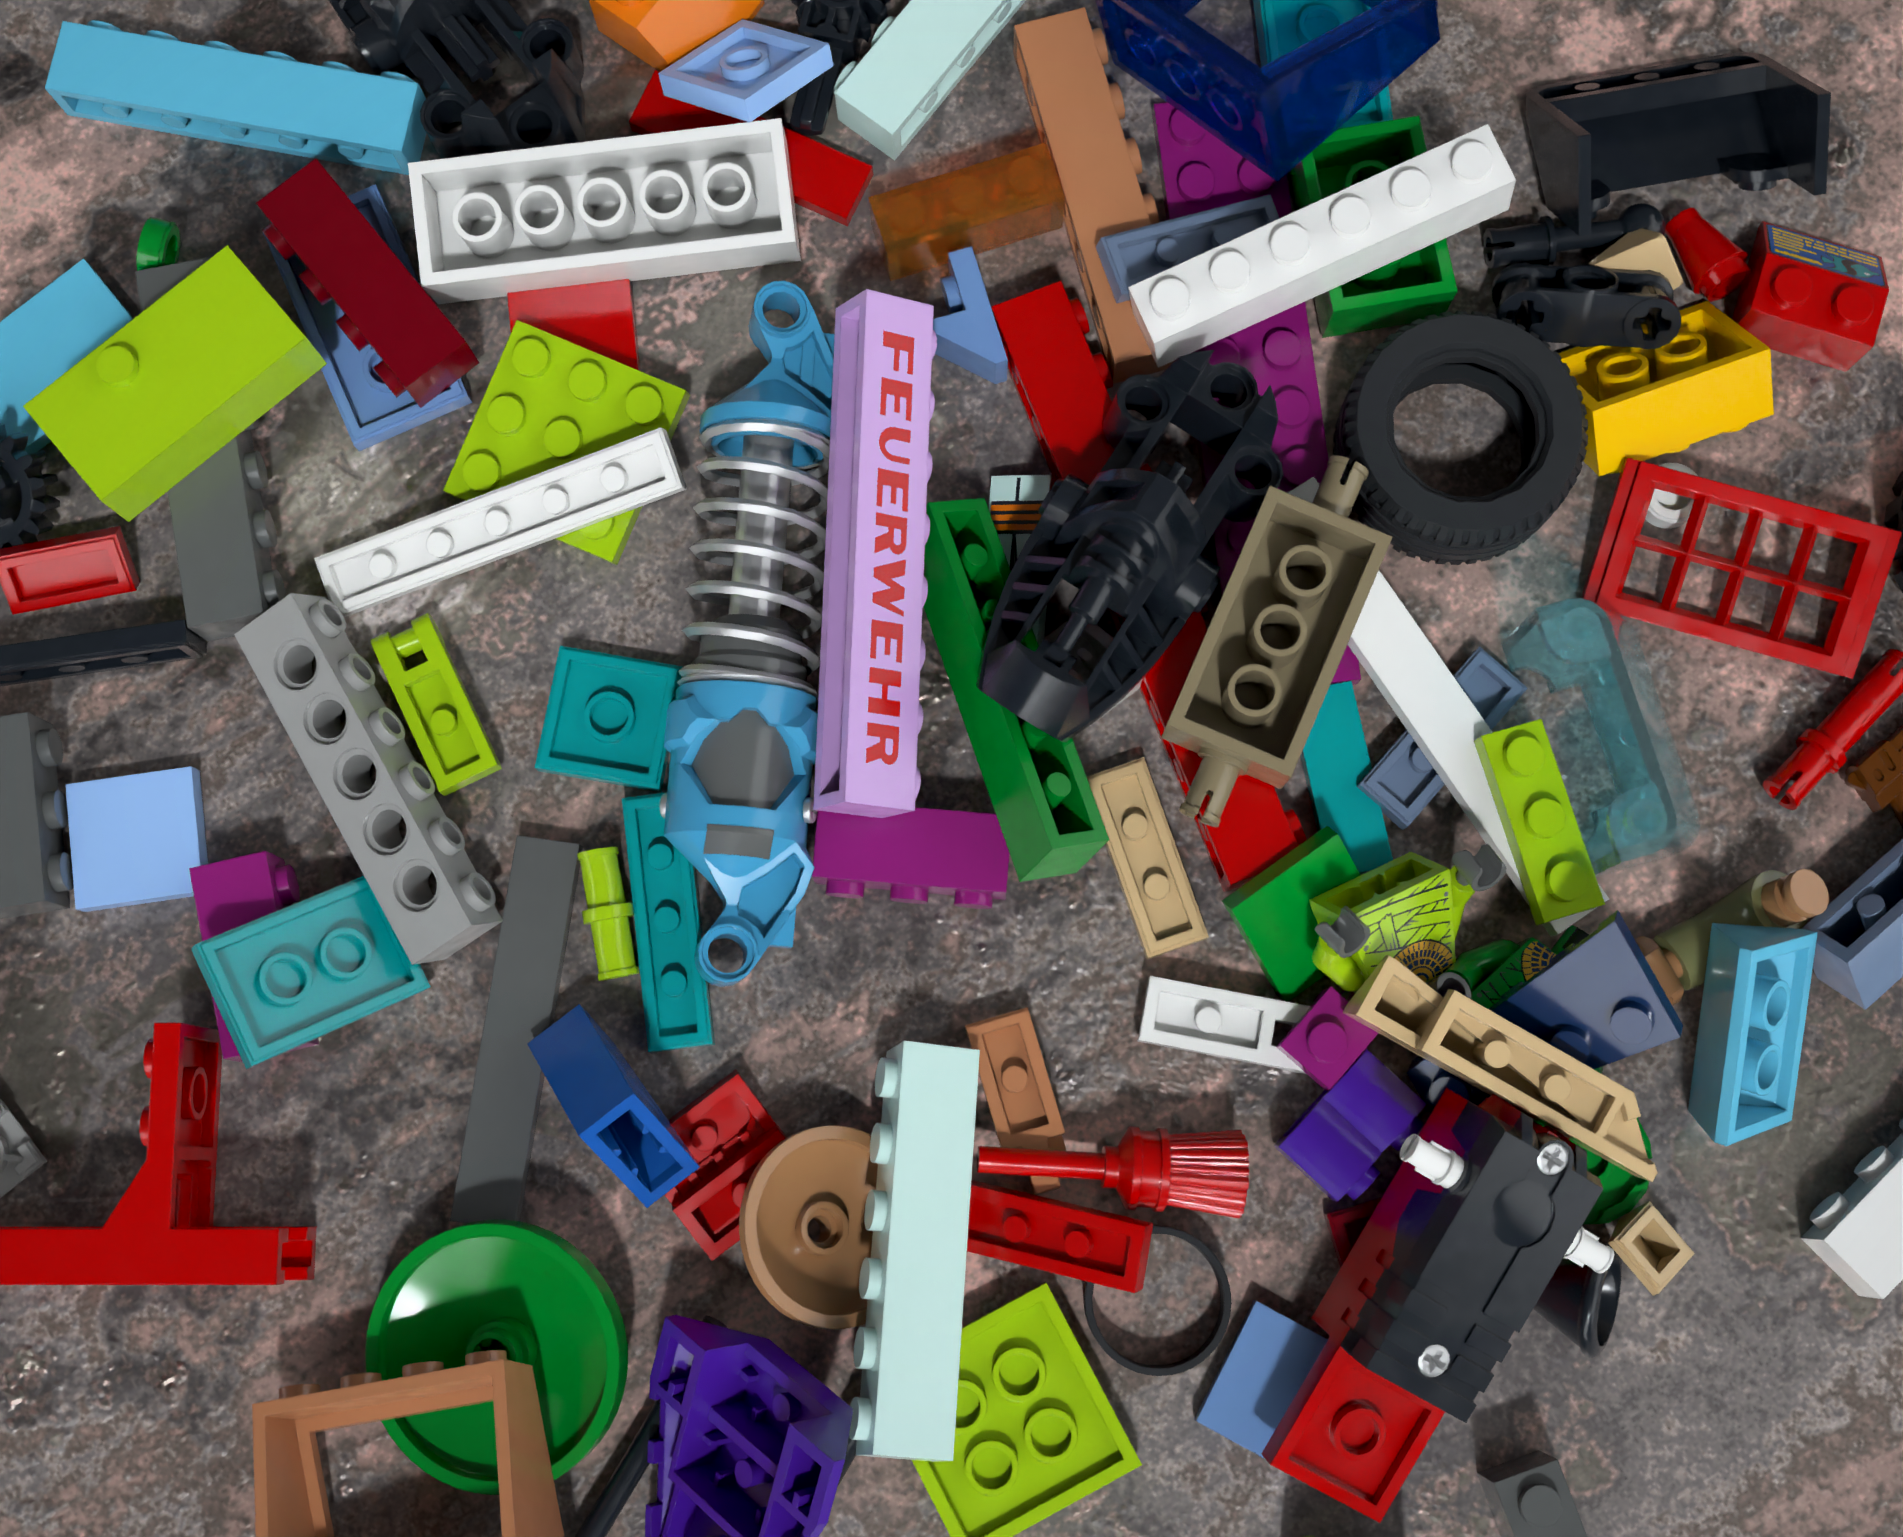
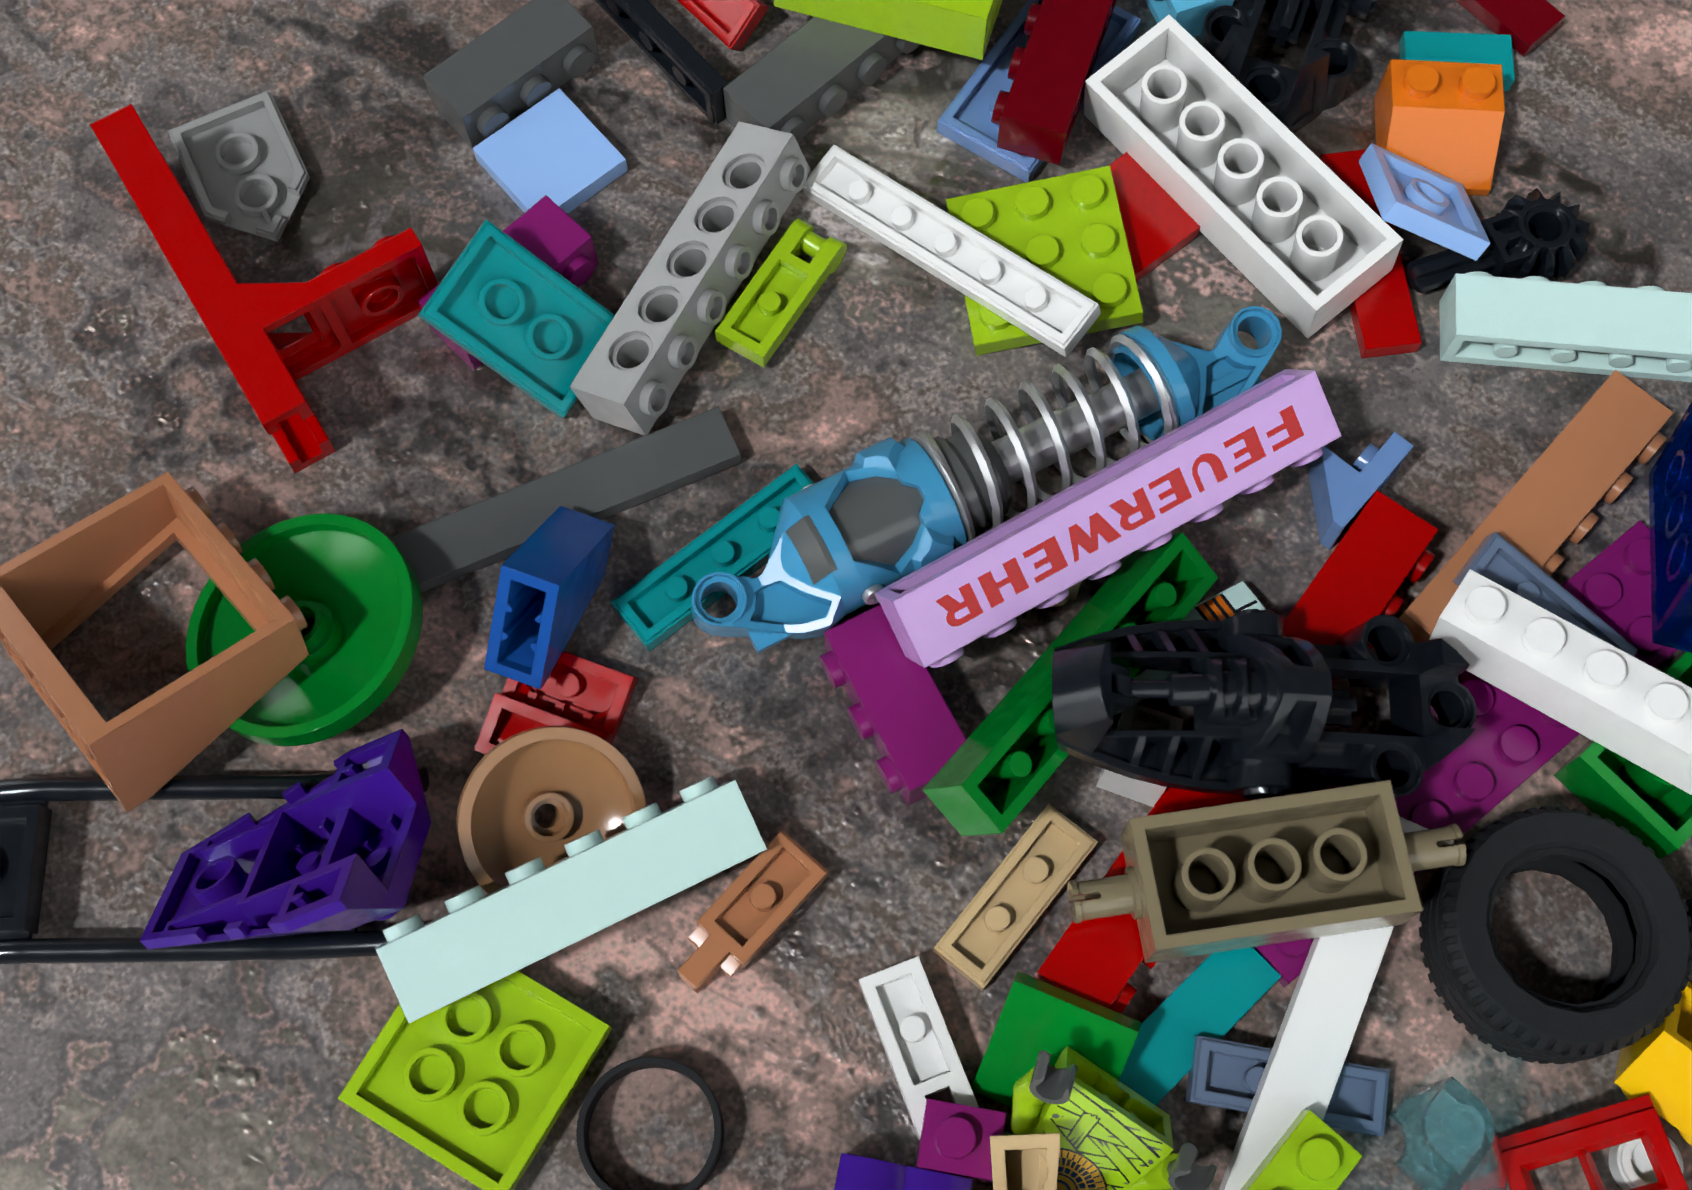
camera: 55 degrees right, 10 degrees down
teal tile [534,646,683,793] -> none
lime pin [577,847,639,981] -> none
clear orange brick [868,142,1065,281] -> none
red plate [967,1180,1153,1293] -> none
red piece [977,1126,1249,1218] -> none

